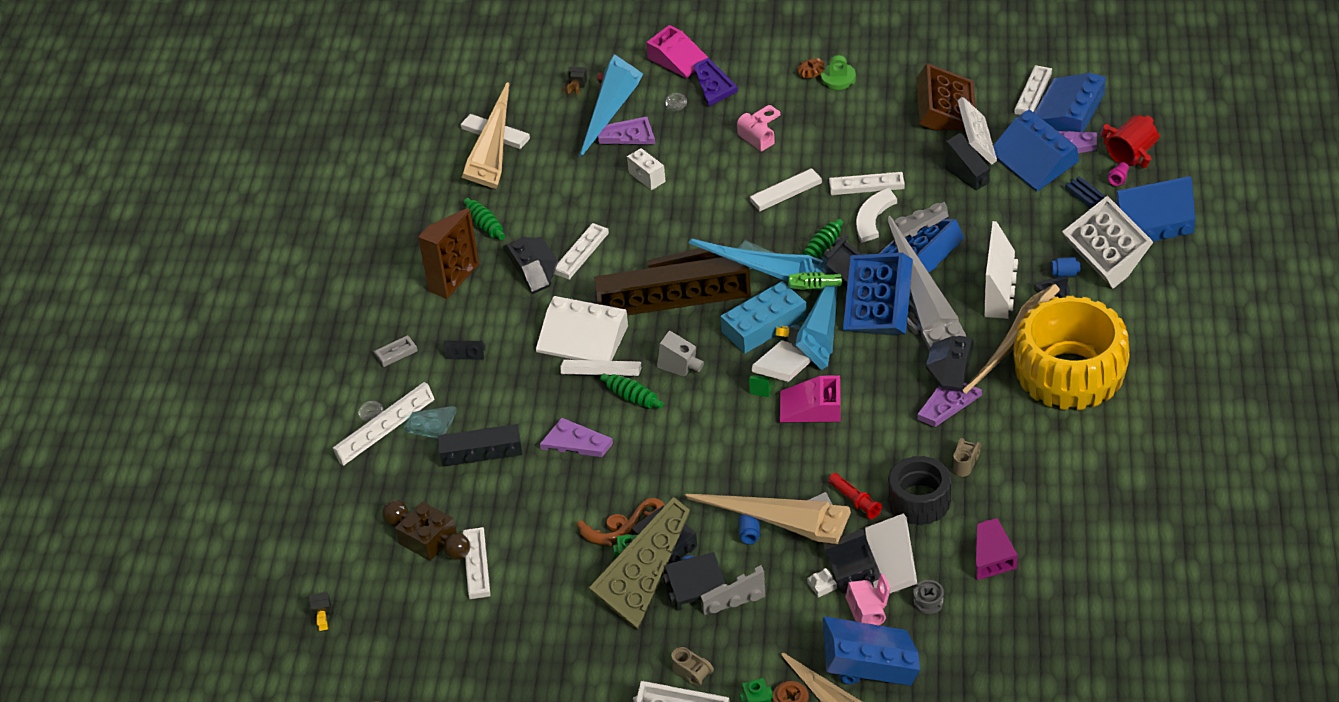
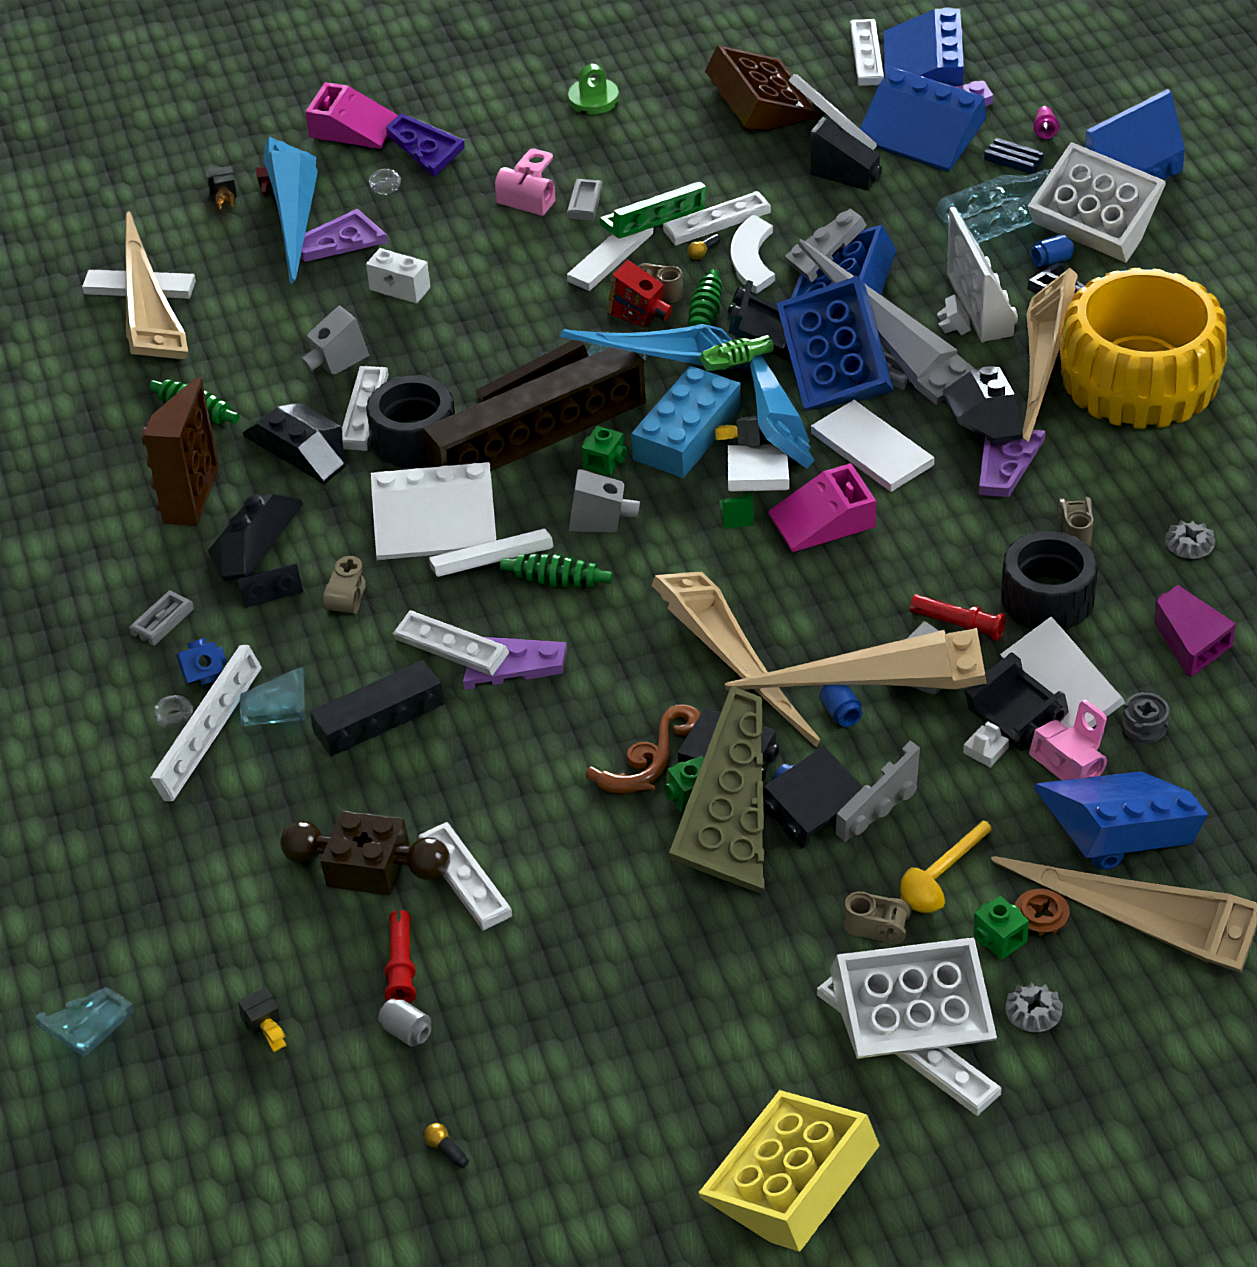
camera: 25 degrees left, 0 degrees up
dark orange gear [797,58,825,78] -> none
red container [1100,115,1160,168] -> none
none -> clear light blue wing [35,987,134,1058]
none -> blue brick [176,638,227,685]
none -> black wedge [208,494,303,581]
none -> light grey torso [301,305,369,375]
none -> dark tan piece [323,556,366,614]
none -> black tyre [366,375,455,468]
none -> light grey brick [378,999,431,1047]
none -> red pin [385,910,416,1004]
none -> white tile [393,610,509,676]
none -> light grey tile [567,179,603,221]
none -> green brick [582,426,627,477]
none -> green fence [600,182,706,239]
none -> red torso [607,260,673,327]
none -> dark tan piece [638,263,684,303]
none -> tan plate [651,571,820,747]
none -> pearl gold piece [687,234,721,260]
none -> white tile [811,400,934,492]
none -> yellow piece [900,821,992,914]
none -> clear light blue piece [936,169,1052,243]
none -> white tile [937,294,971,335]
none -> light grey gear [1165,520,1215,559]

